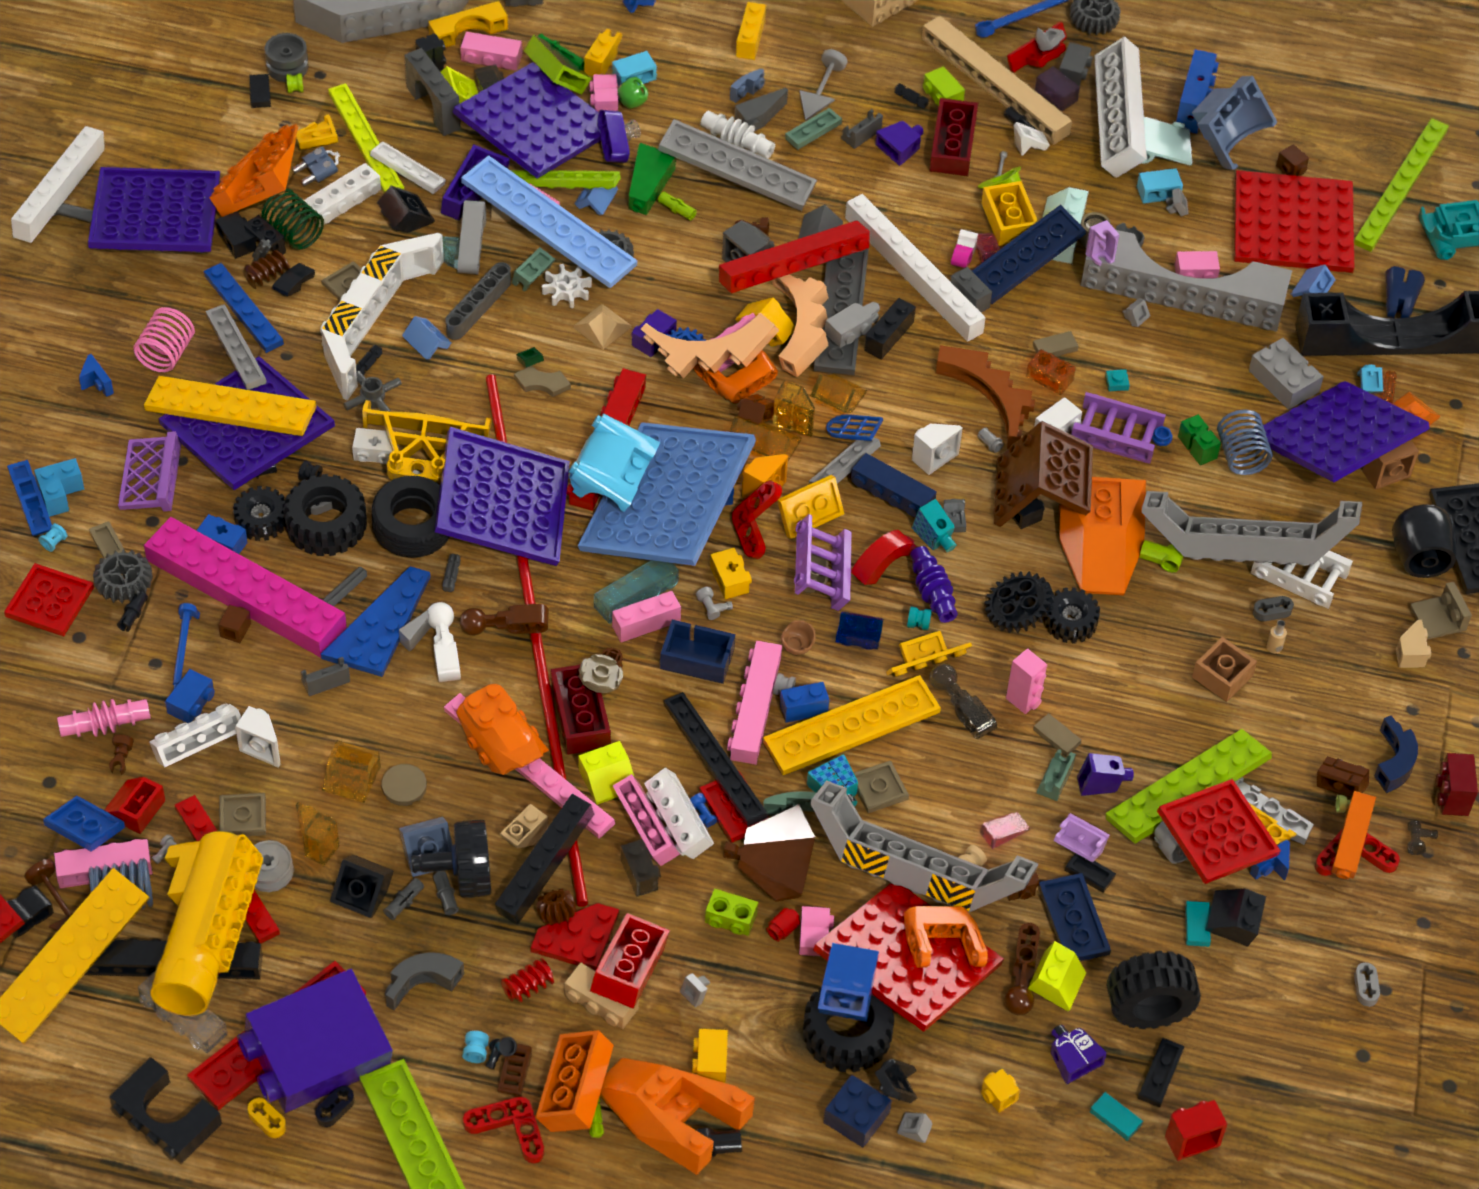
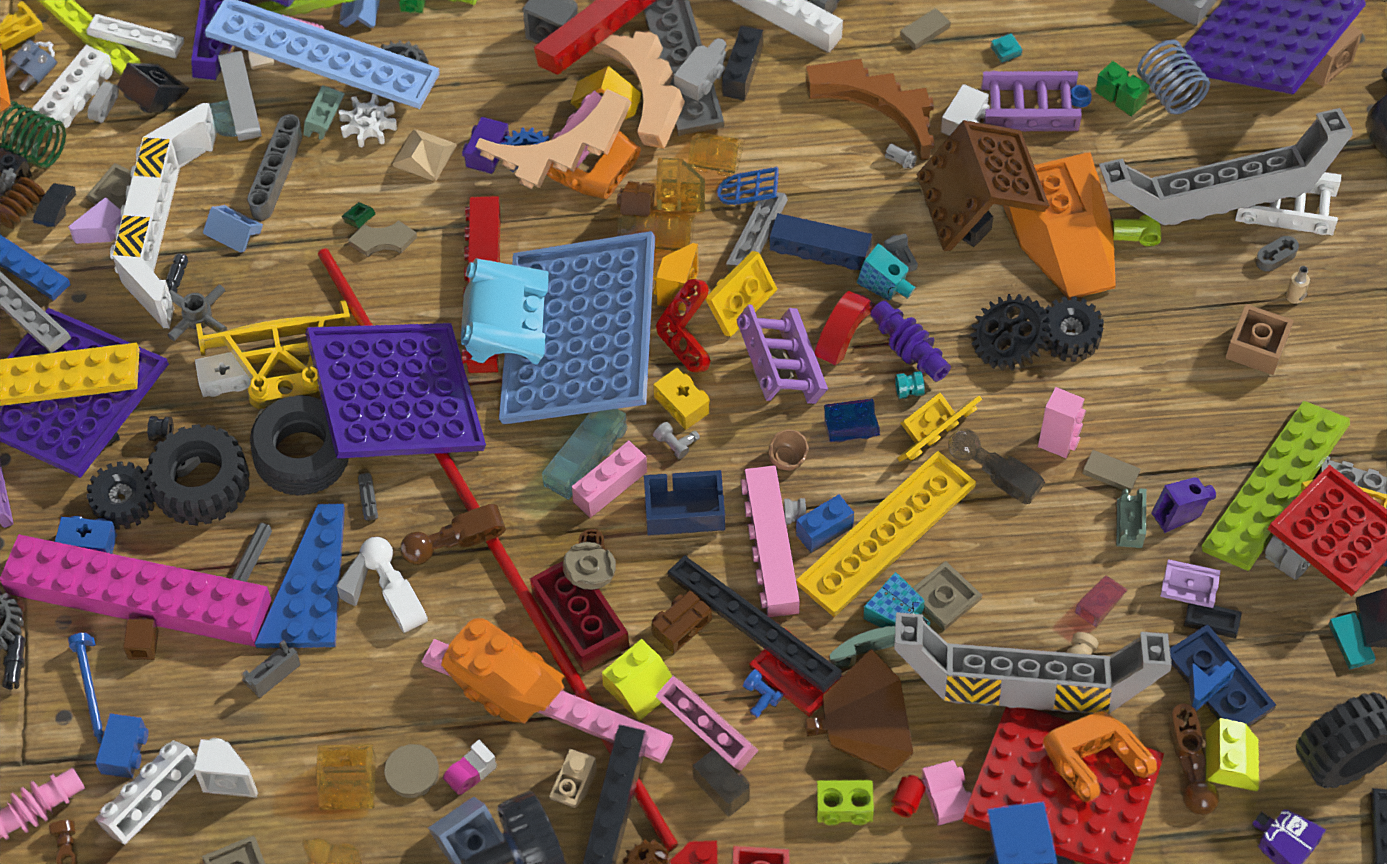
camera: 15 degrees left, 5 degrees up
white brick [644,768,714,859] -> none
white slope [912,424,963,475] -> none
clear orange brick [1026,349,1076,395] -> none
none -> lavender slope [69,198,121,243]
none -> light grey beam [88,82,119,123]
none -> leg [443,740,497,795]
none -> reddish brown brick [651,591,712,654]
none -> blue slope [1189,660,1236,711]

